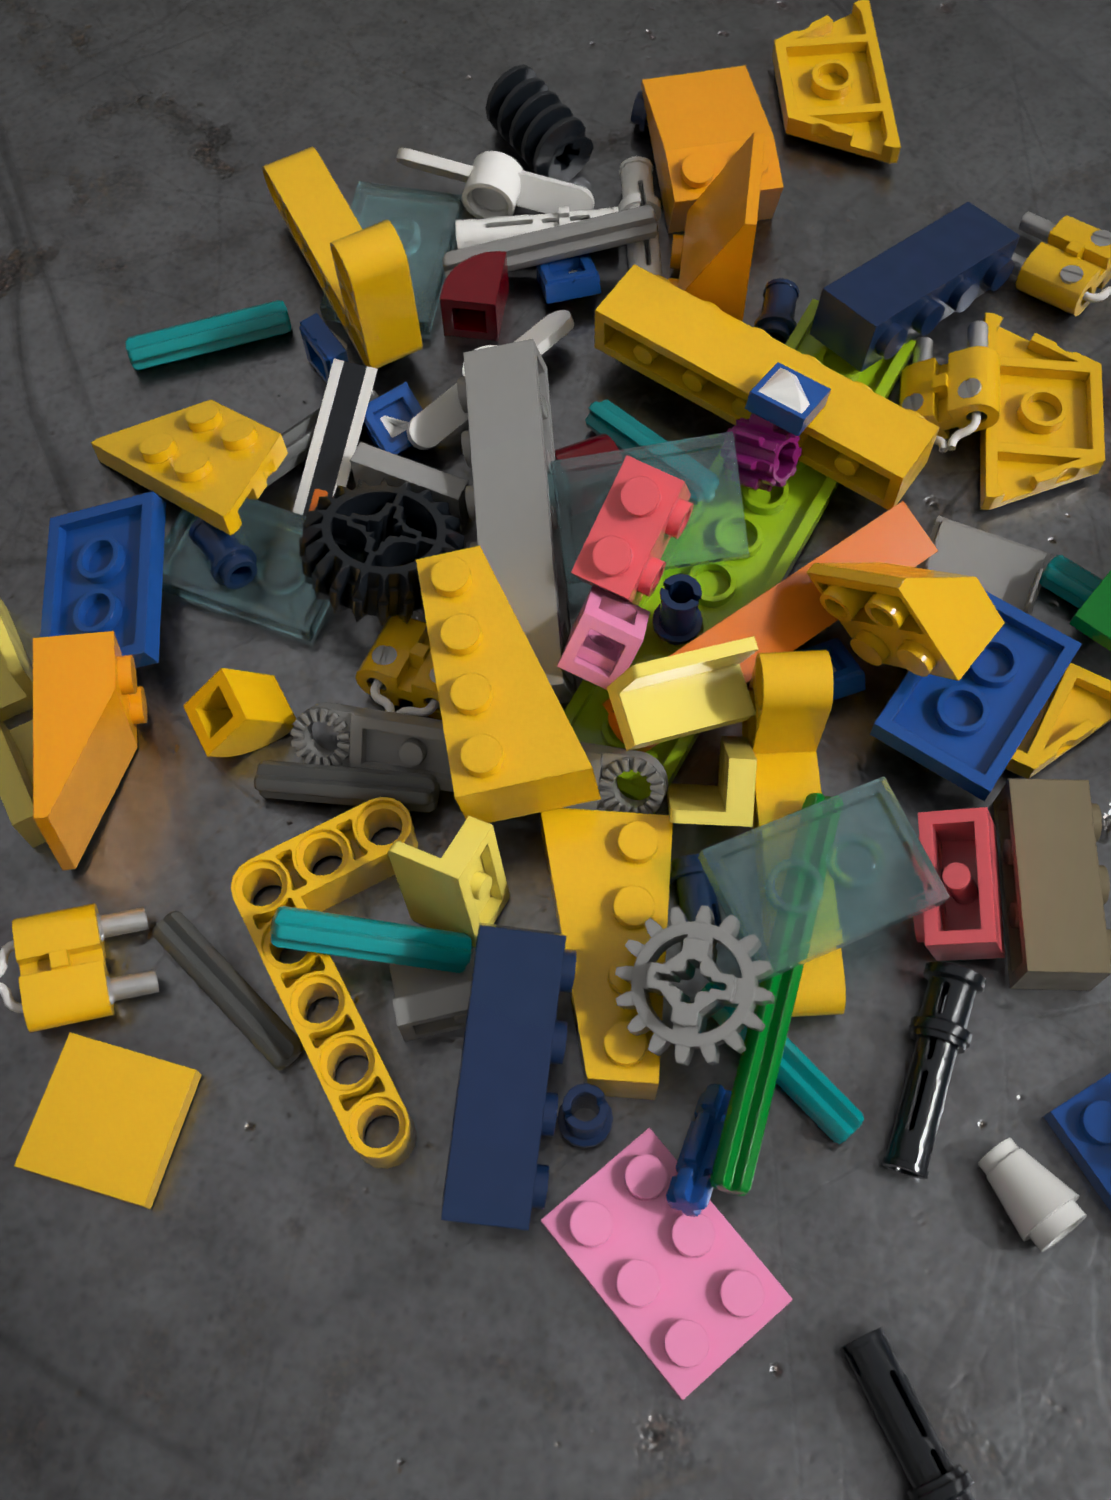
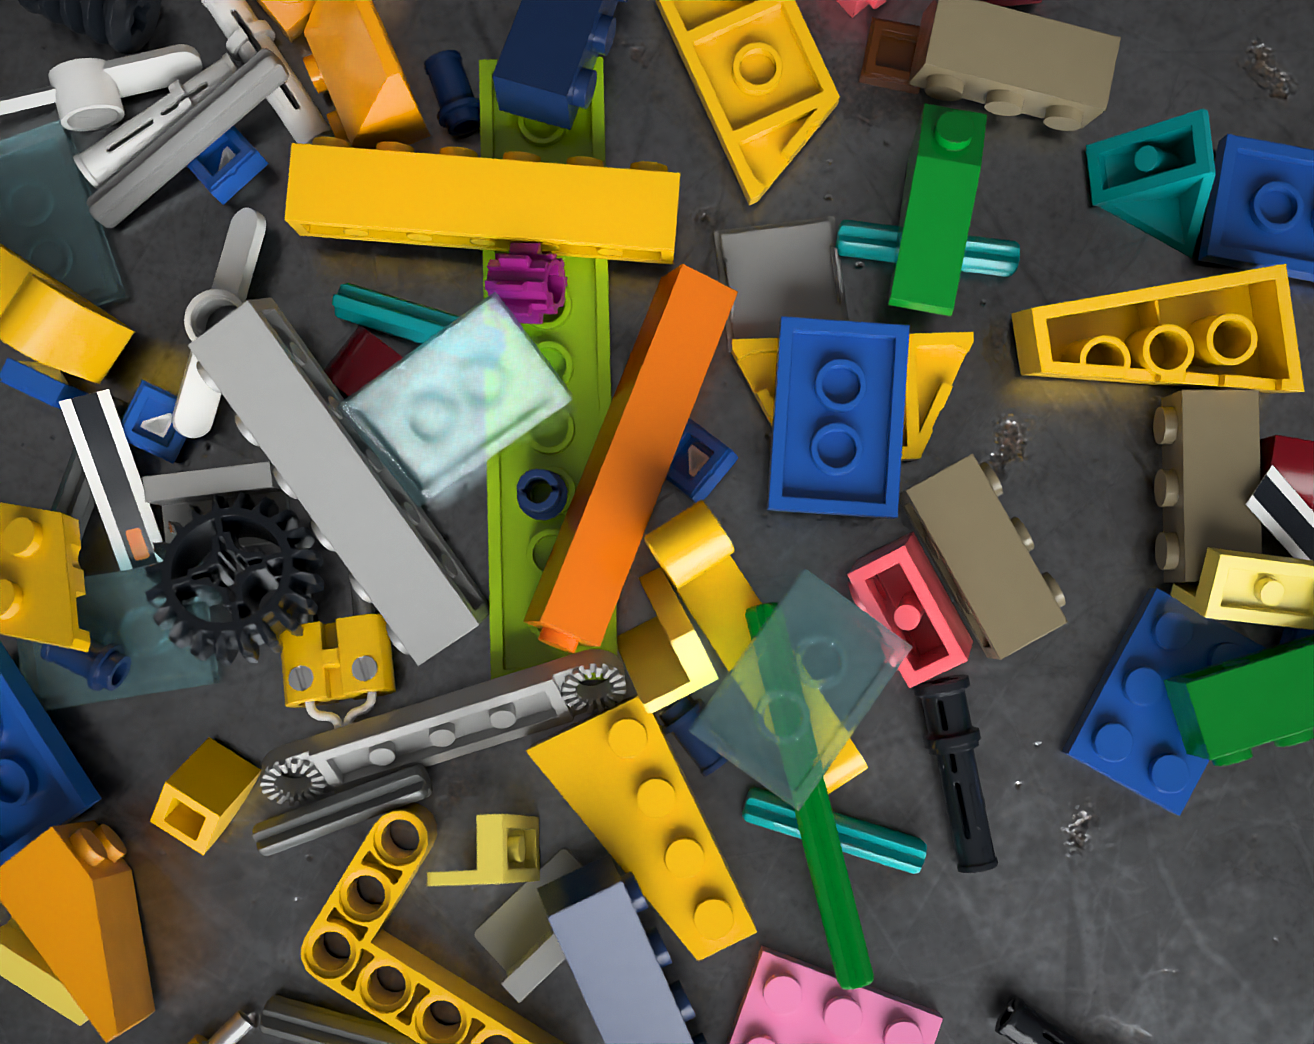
camera: 30 degrees left, 20 degrees up
teal axle [270,906,472,973] -> none
yellow wedge [416,545,601,823] -> none
dark red brick [440,251,509,341] -> none
bright pink brick [557,585,650,690] -> none
dark blue pin [557,1083,613,1148] -> none
coral brick [571,455,694,606] -> none
light yellow panel [607,636,759,751] -> none
light grey gear [615,905,775,1066] -> none
blue axle [666,1084,732,1217] -> none
blue tile [745,362,831,436] -> none
yellow slope [806,562,1004,681] -> none
yellow piece [899,321,1000,453] -> none
white cone [978,1138,1087,1252] -> none

